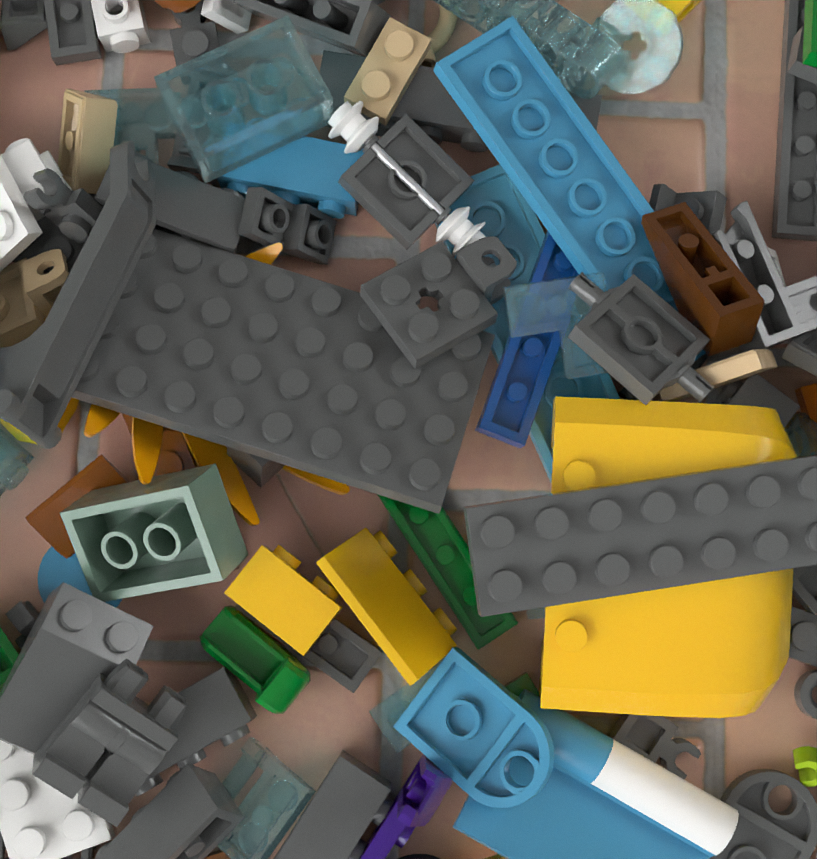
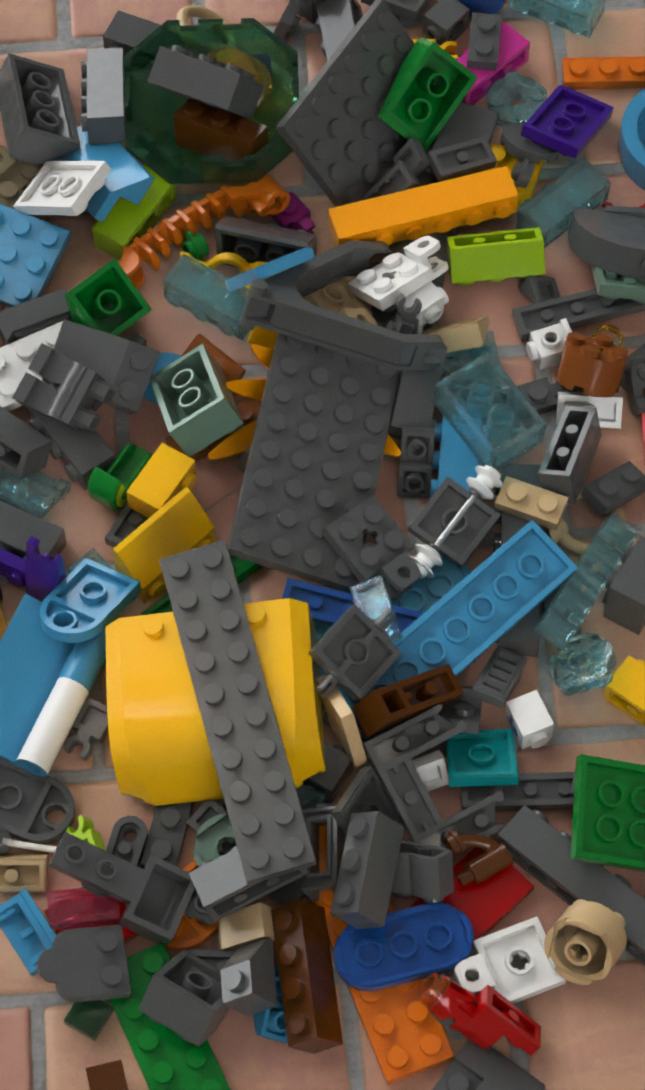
camera: 85 degrees right, 20 degrees down
none -> teal tile [445,729,519,787]
none -> dark grey slope [470,647,527,708]
none -> white brick [504,690,554,750]

